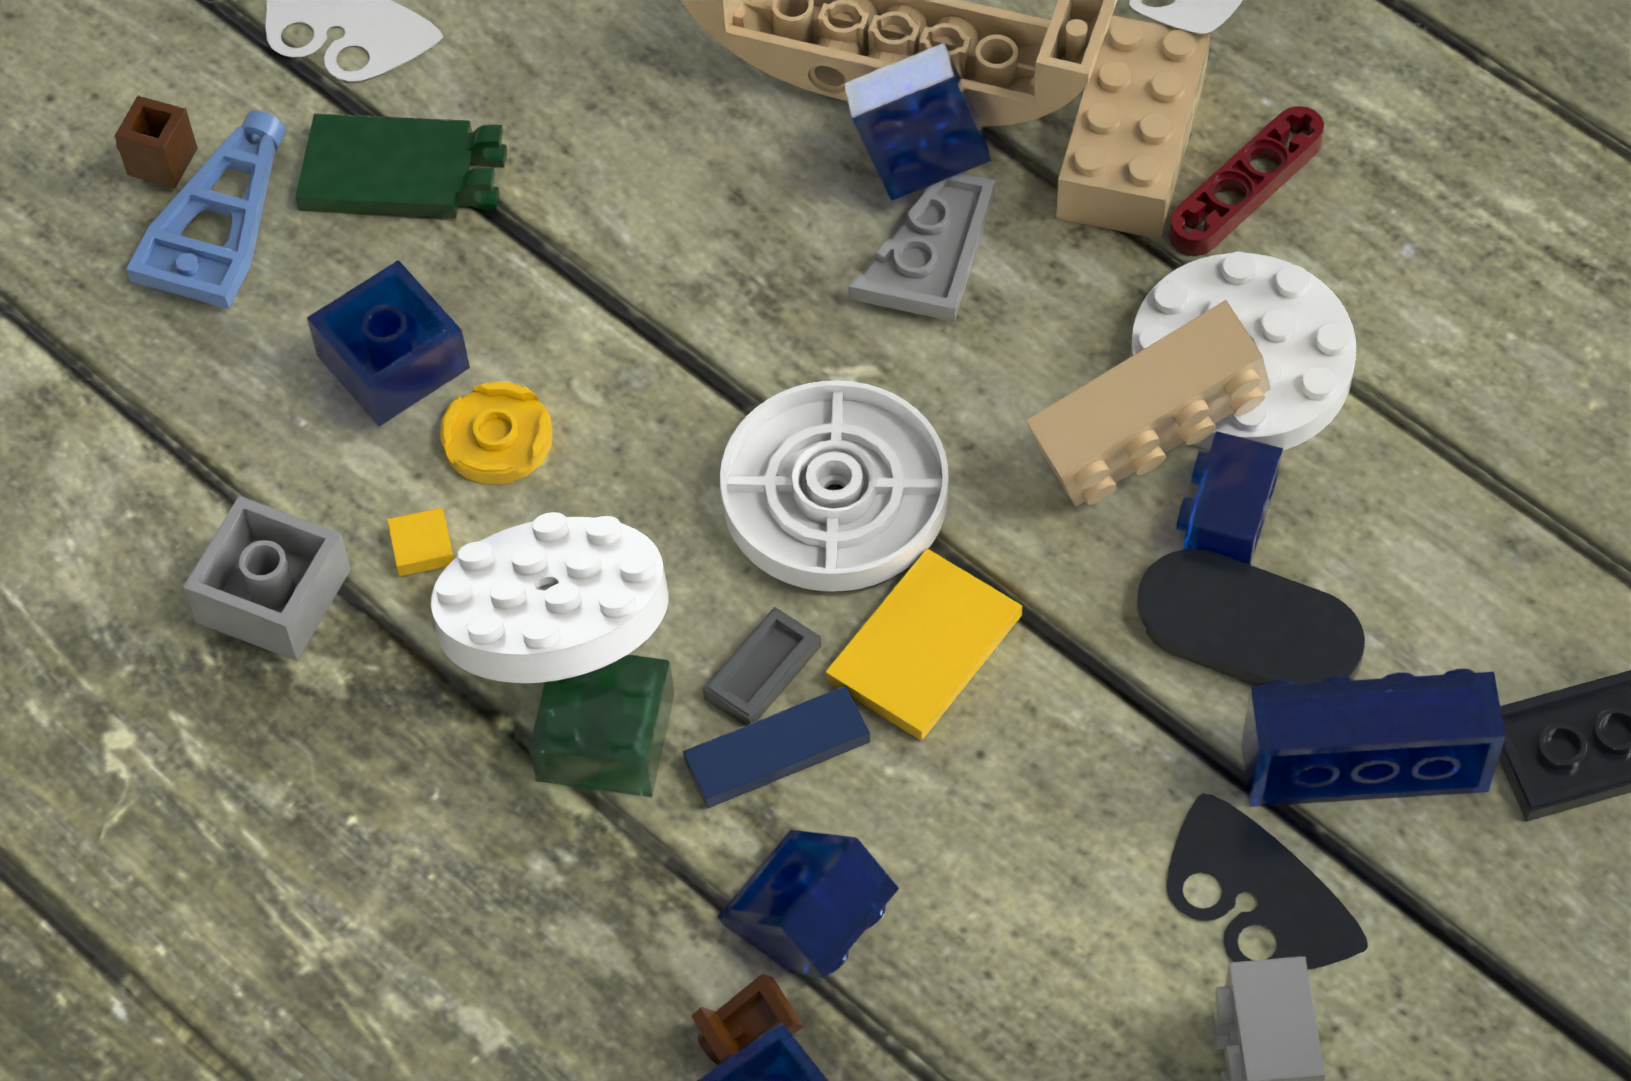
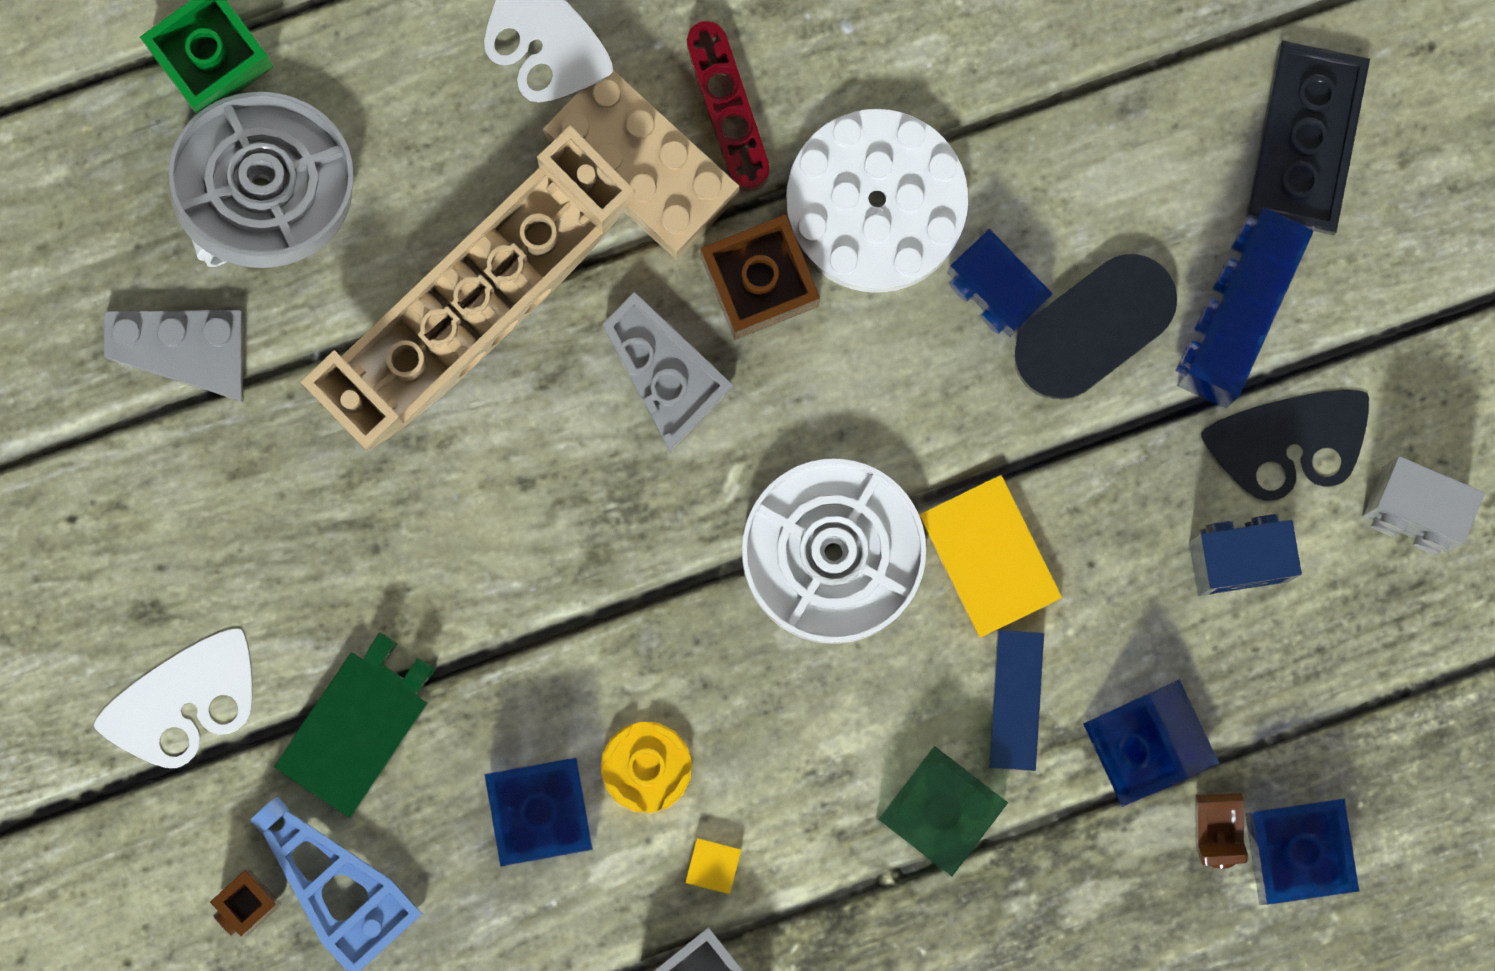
camera: 70 degrees left, 25 degrees up
white piece [431,512,669,683] -> none
dark grey tile [703,607,821,726] -> none
clear blue brick [844,42,992,201] -> none
tan brick [1026,300,1271,508] -> none
none -> reddish brown brick [700,214,820,340]
none -> dark blue brick [1189,514,1302,596]

